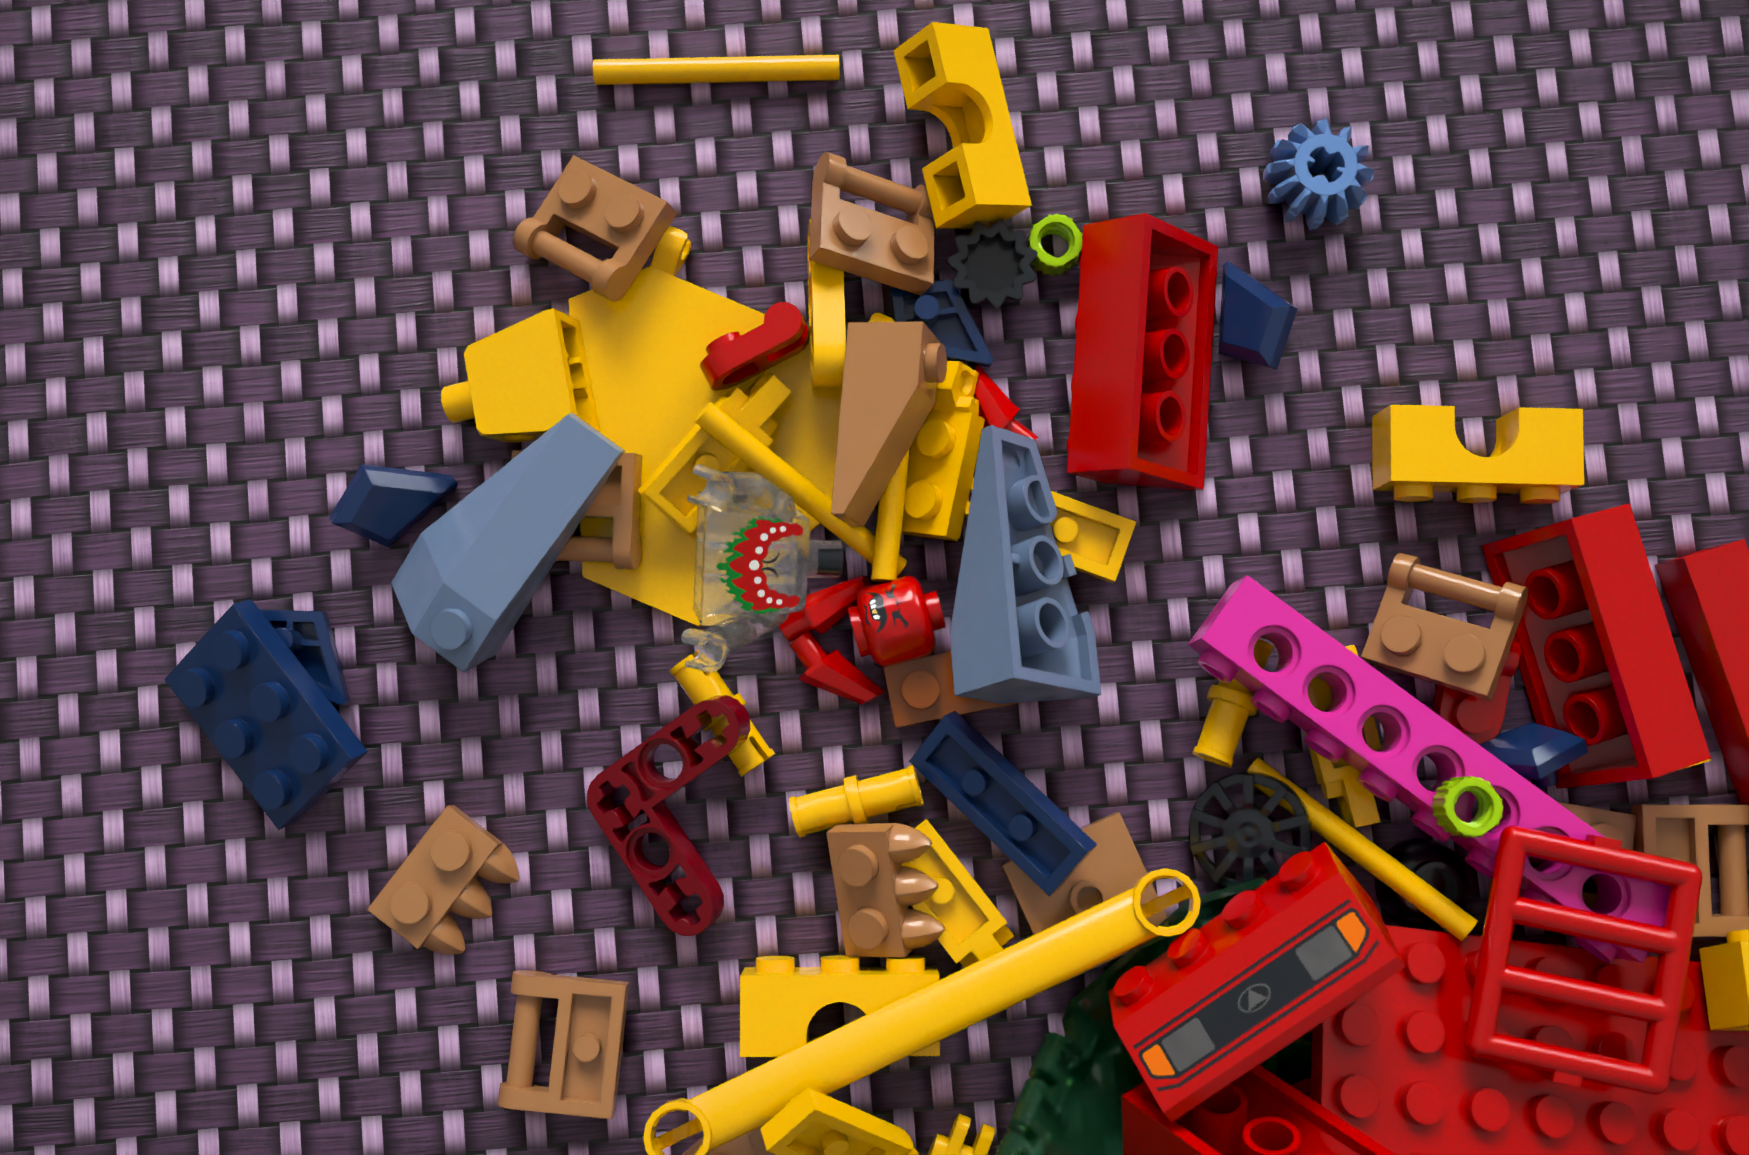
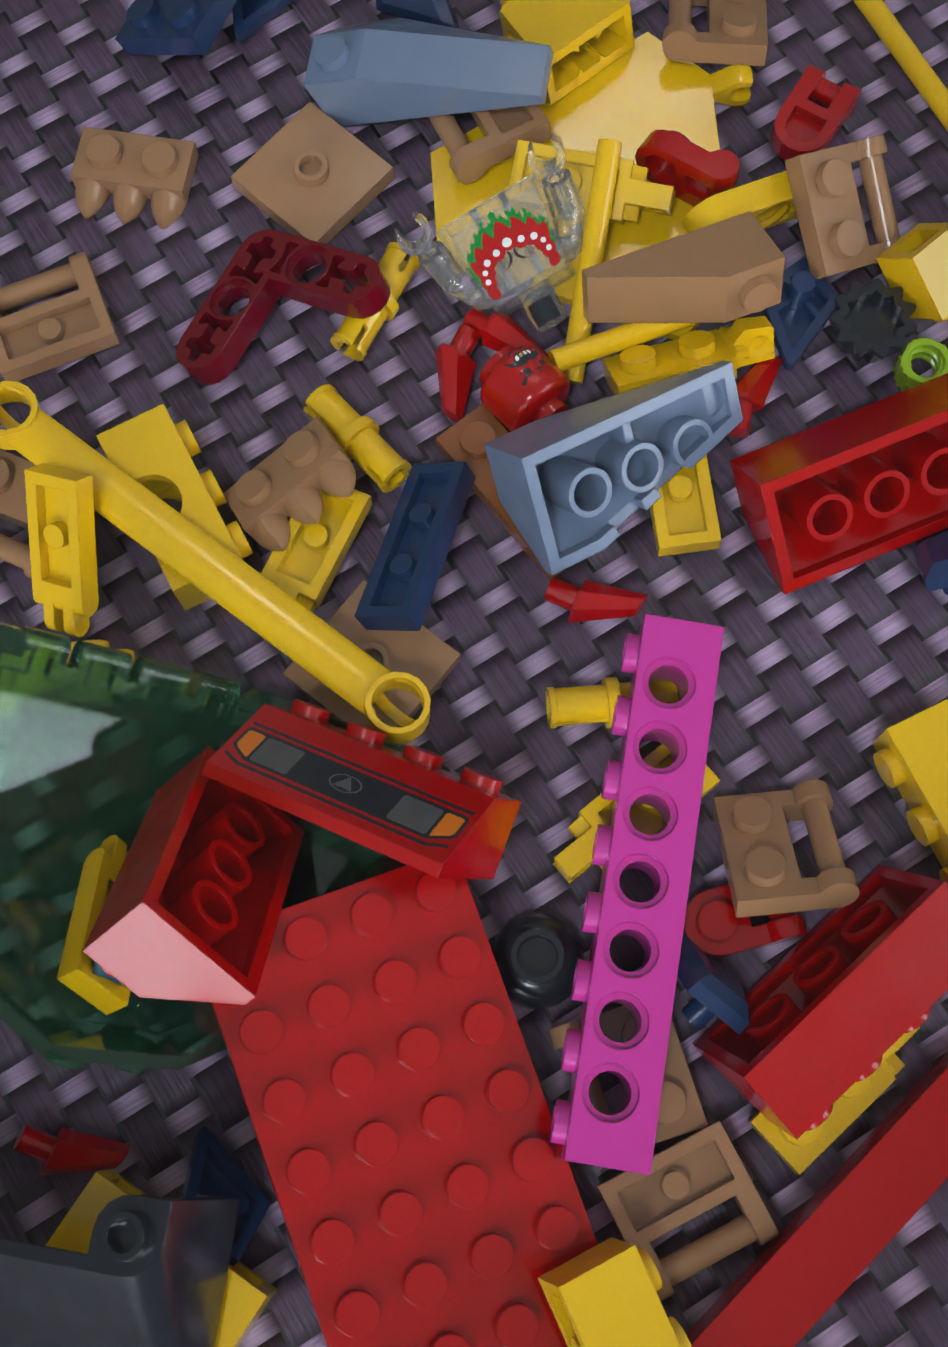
camera: 70 degrees right, 10 degrees down
black wheel [1189,772,1313,893] -> none
yellow bar [1246,757,1478,942] -> none
lime axle [1432,776,1503,837] -> none
red bar [1464,826,1703,1095] -> none
none -> medium nougat plate [230,101,395,245]
none -> red bar [544,577,648,623]
none -> red plate [771,64,862,161]

